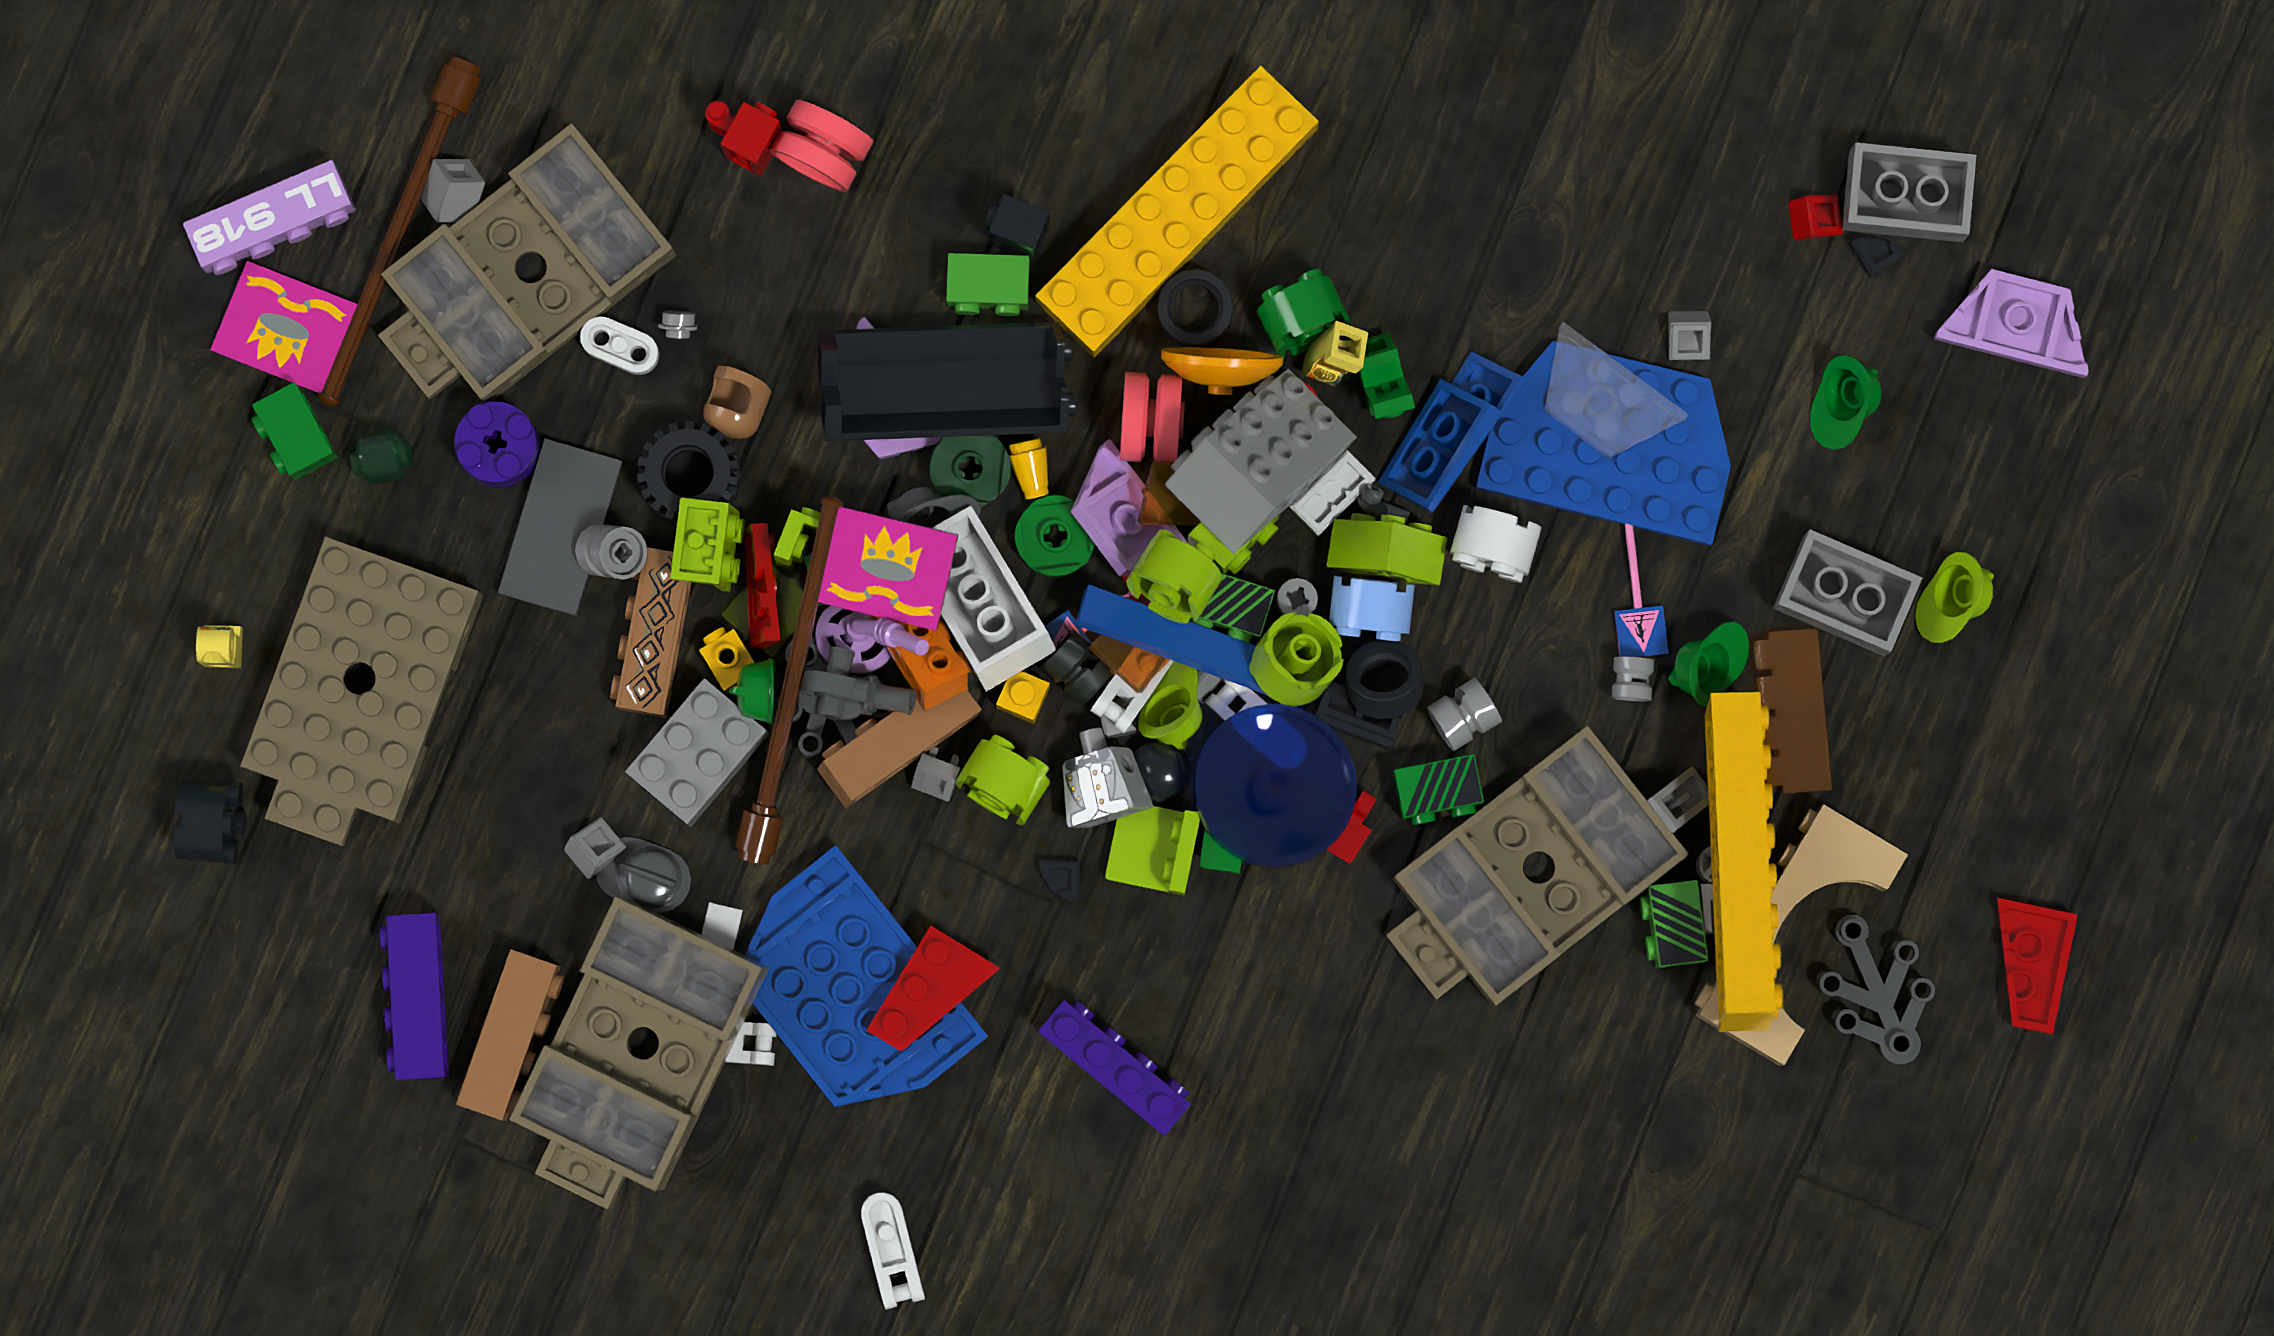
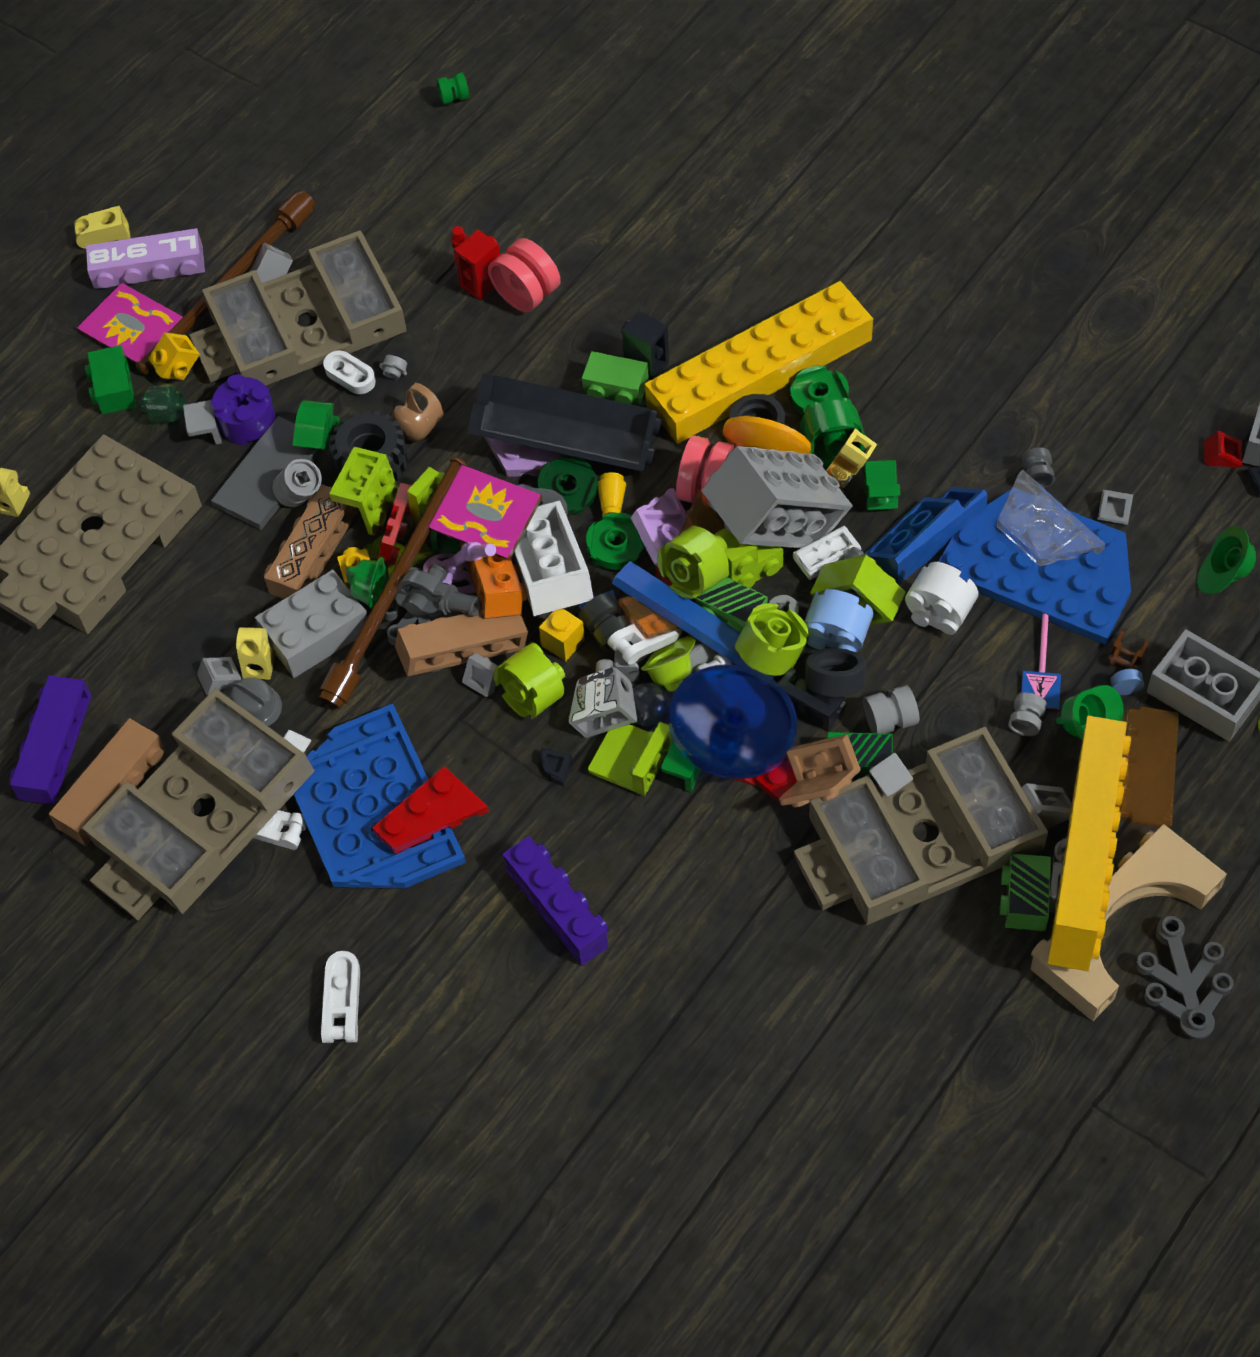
camera: 20 degrees right, 25 degrees down
none -> light yellow leg [74,206,131,249]
none -> yellow brick [148,332,200,380]
none -> light grey panel [183,400,222,445]
none -> light yellow leg [236,627,276,680]
none -> green brick [293,400,340,450]
none -> medium nougat bracket [779,734,861,807]
none -> green plate [790,366,849,417]
none -> light grey slope [869,753,913,798]
none -> dark grey wheel [1021,448,1055,489]
none -> reddish brown piece [1108,630,1150,670]
none -> medium blue tile [1111,669,1144,695]

